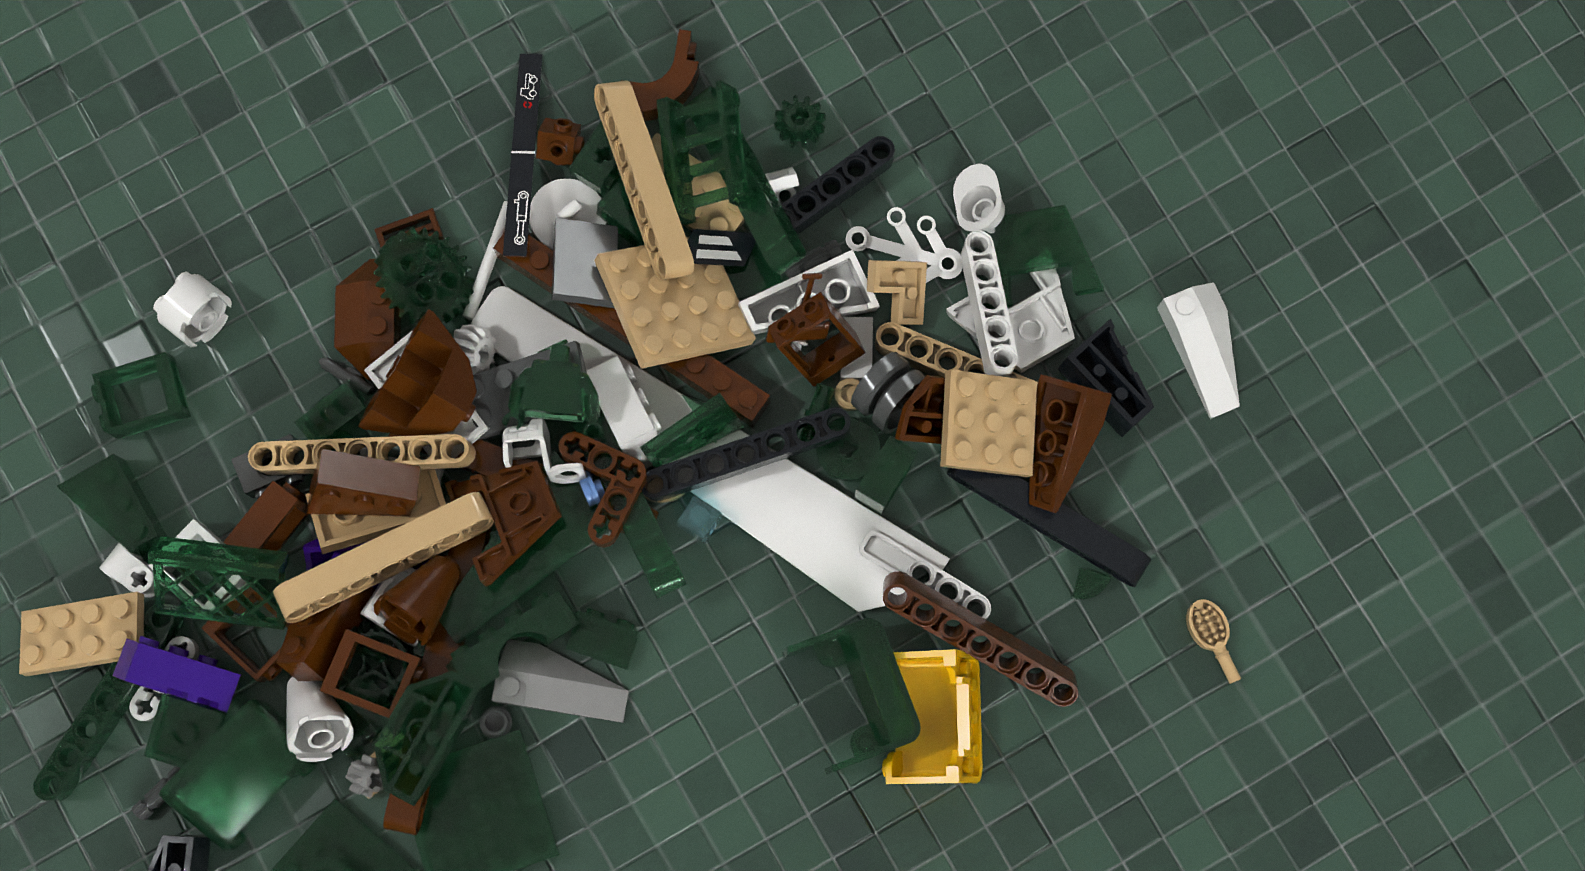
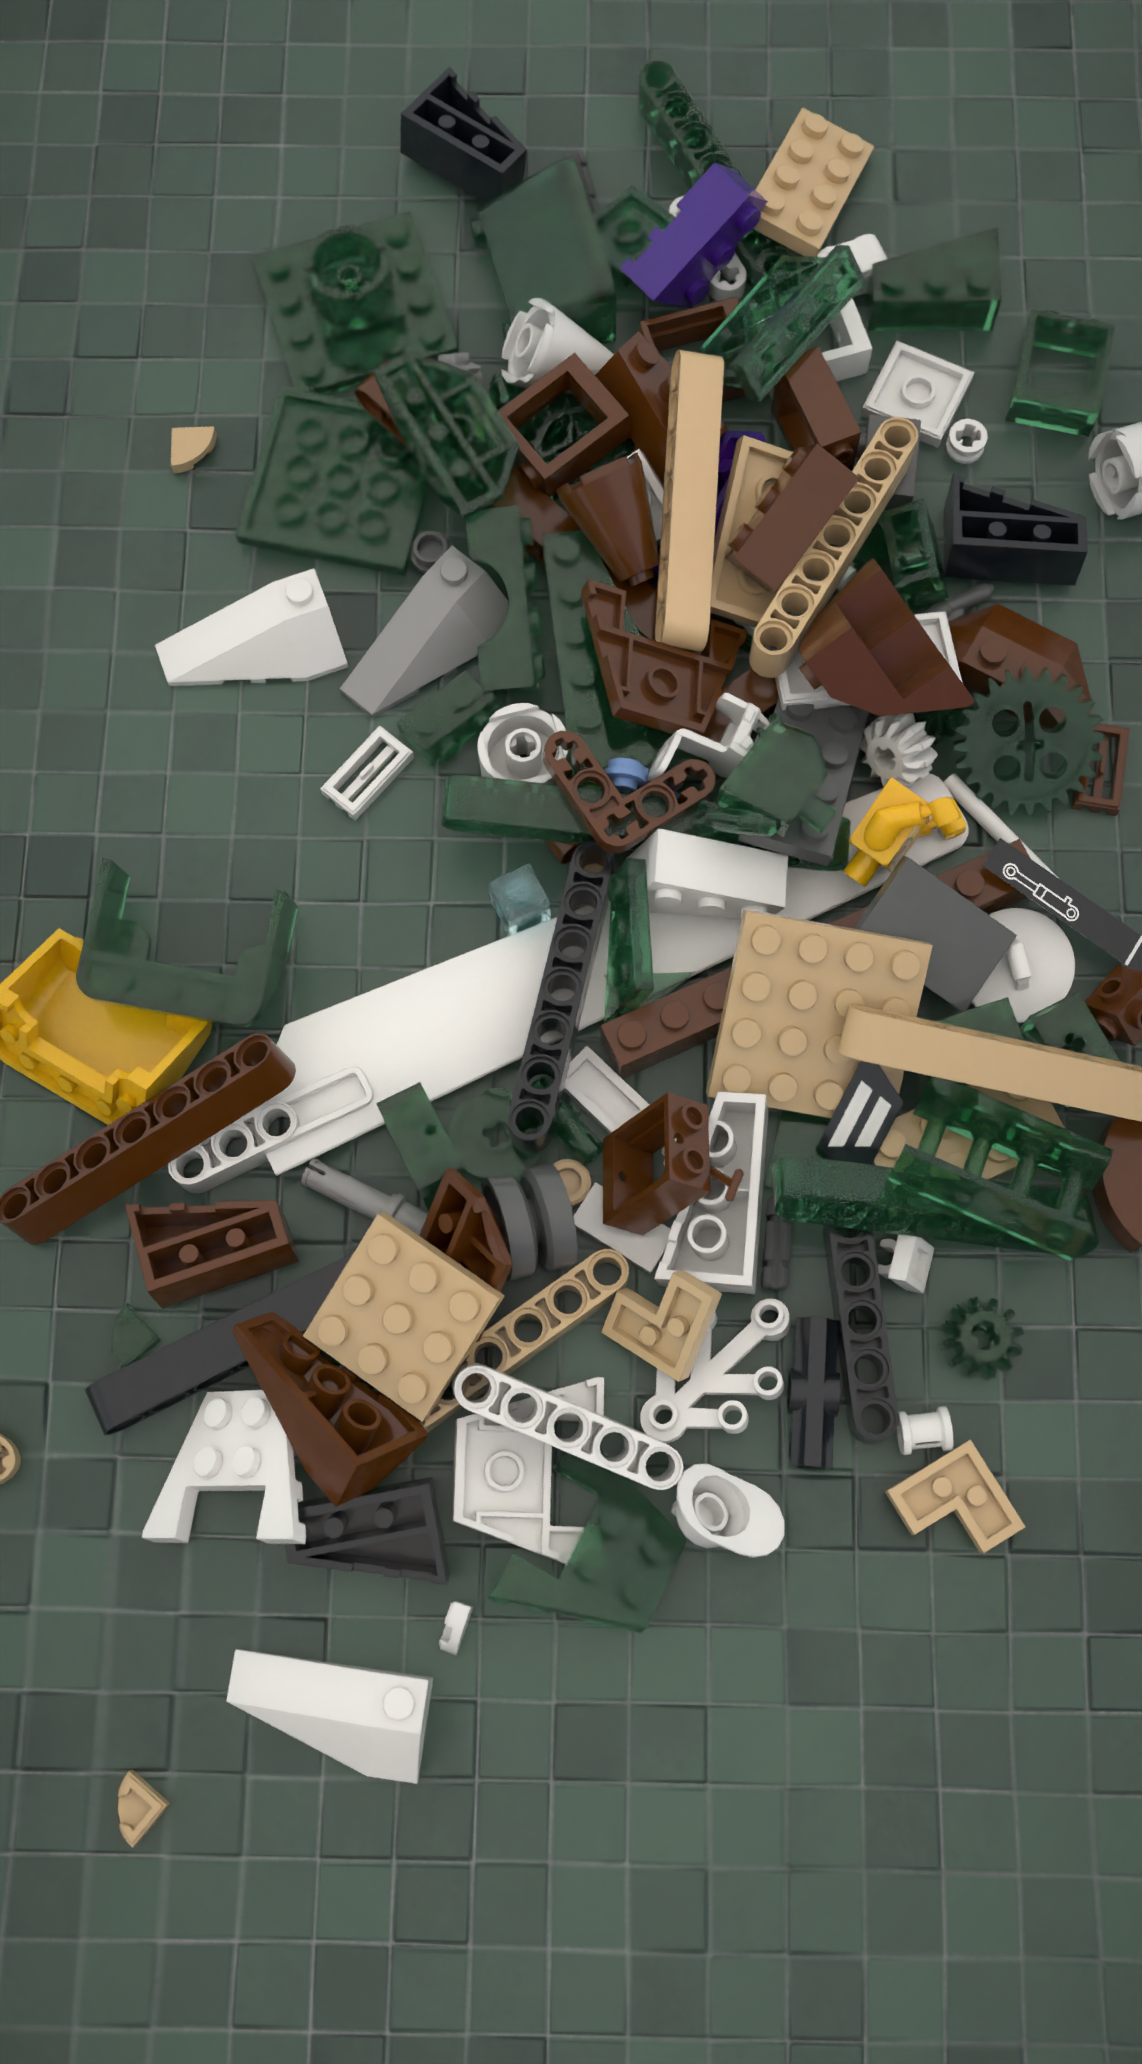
camera: 125 degrees right, 5 degrees down
none -> tan tile [118,1770,170,1848]
none -> reddish brown wedge [125,1200,299,1309]
none -> white wing [142,1390,306,1544]
none -> white wedge [155,568,348,686]
none -> light grey pin [301,1158,429,1235]
none -> white tile [320,726,414,821]
none -> white tile [439,1601,473,1656]
none -> white brick [477,703,569,808]
none -> white tile [563,1046,649,1134]
none -> black piece [787,1317,841,1470]
none -> yellow torso [843,777,967,887]
none -> white tile [861,341,974,448]
none -> tan plate [885,1440,1025,1554]
none -> white bush [896,1406,953,1455]
none -> black wedge [944,474,1088,586]
none -> white bush [946,419,988,464]

